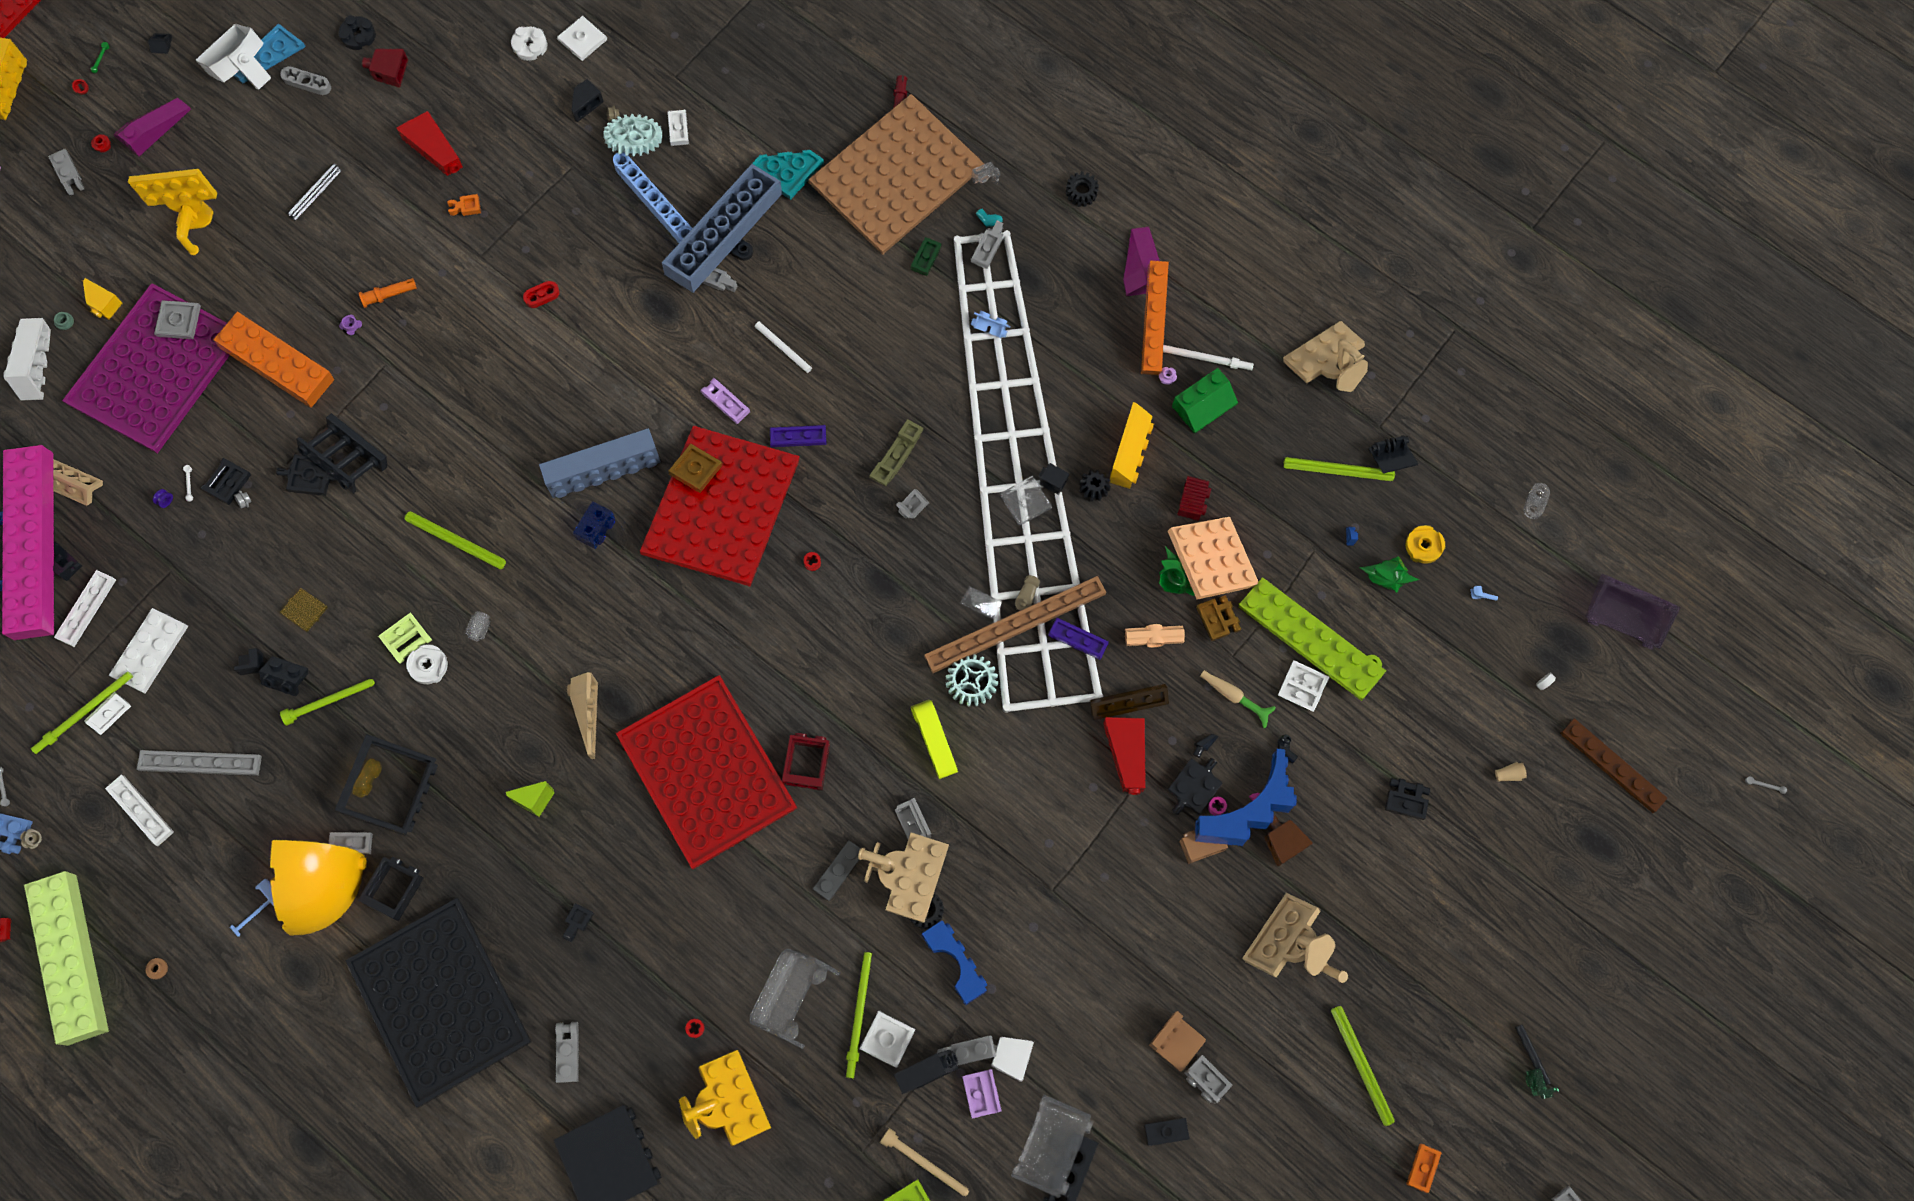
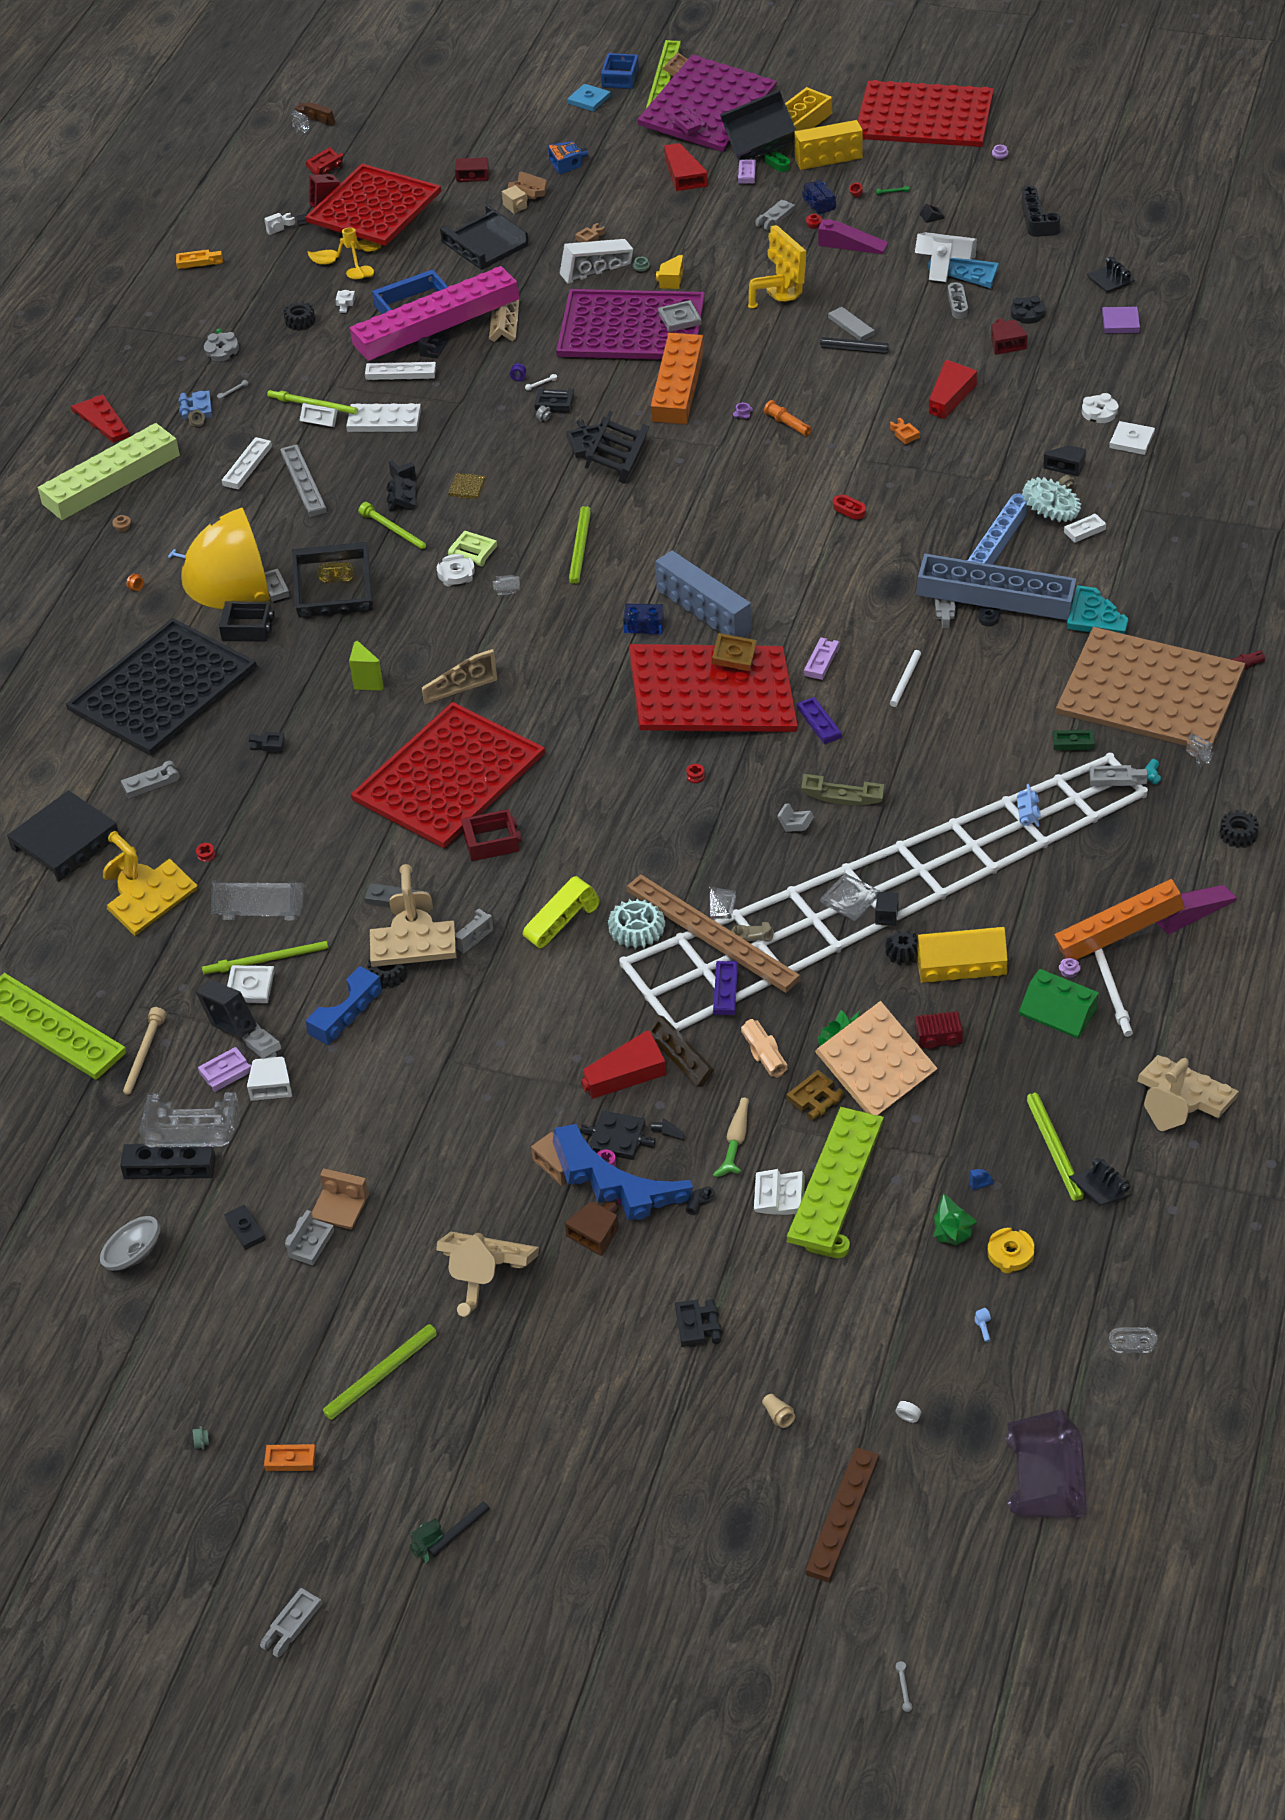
camera: 75 degrees right, 25 degrees down
none -> orange plate [127,574,144,591]
none -> clear blue brick [802,179,836,214]
none -> light grey tile [828,307,874,341]

